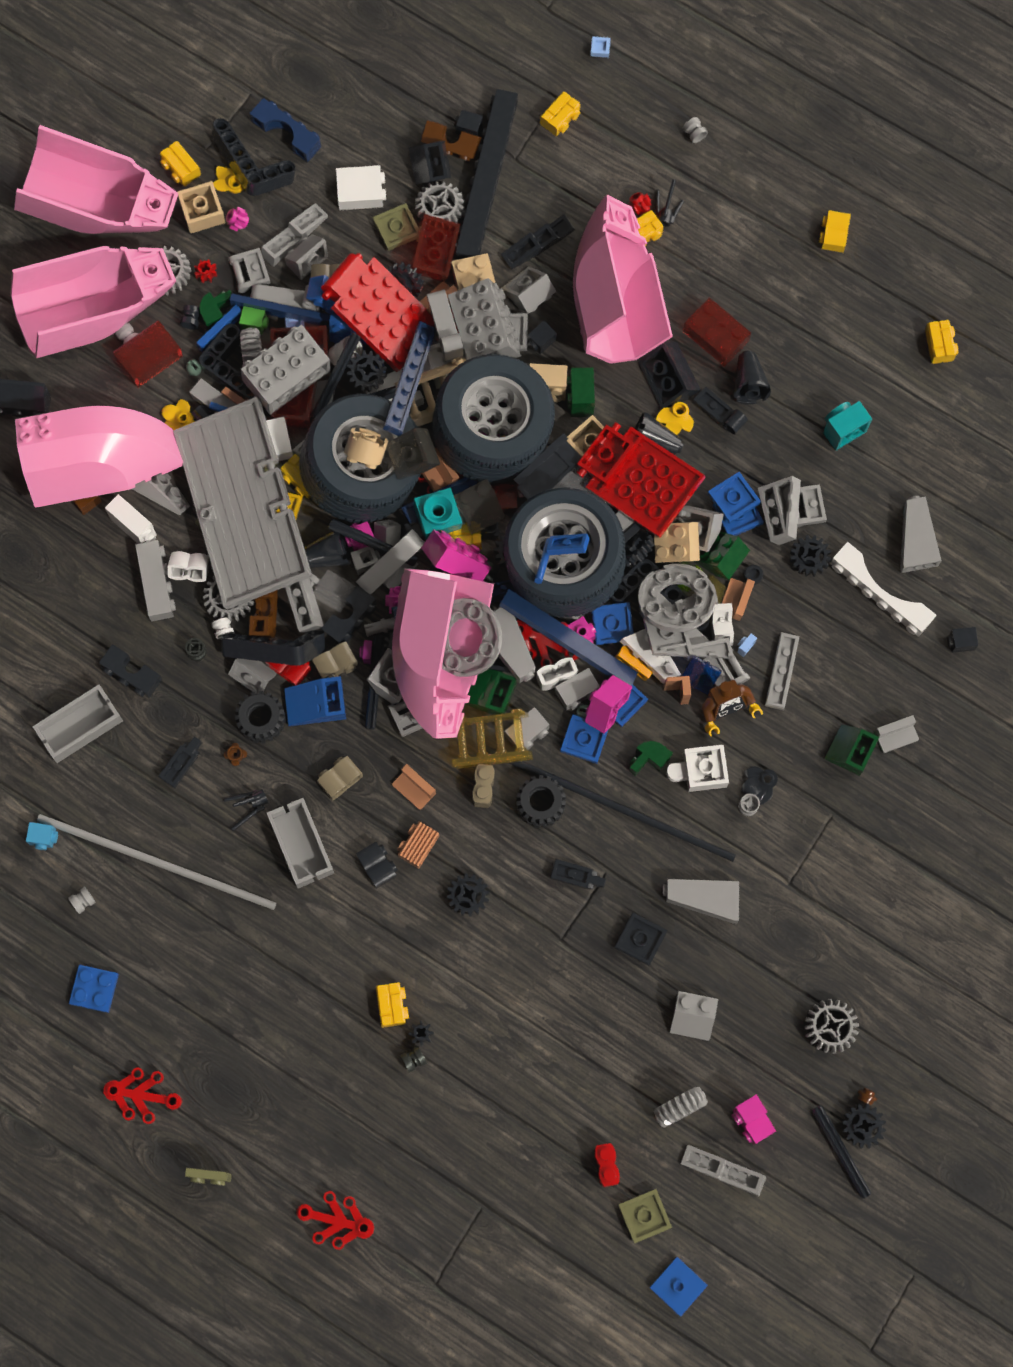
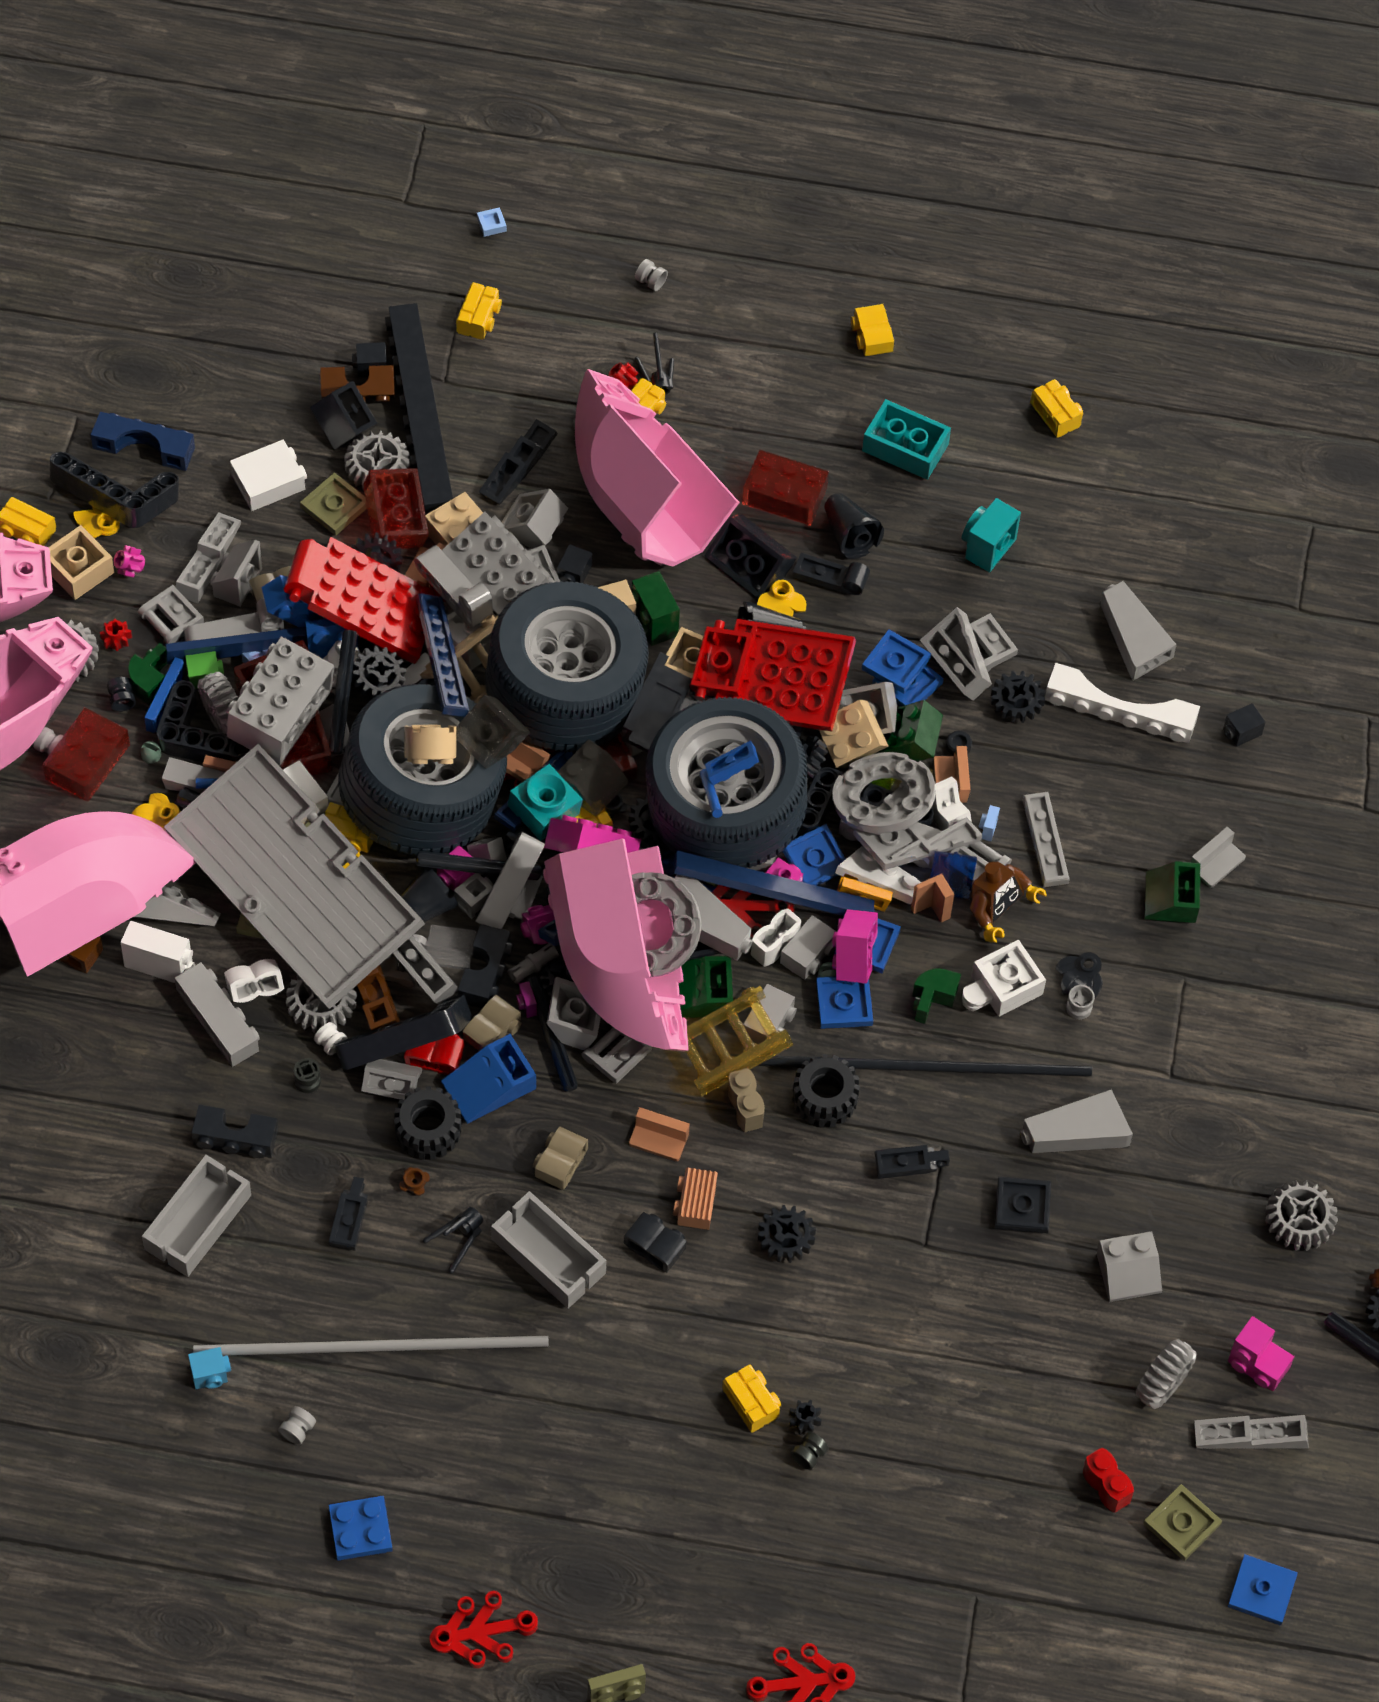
camera: 25 degrees left, 15 degrees down
none -> teal brick [862,399,951,480]

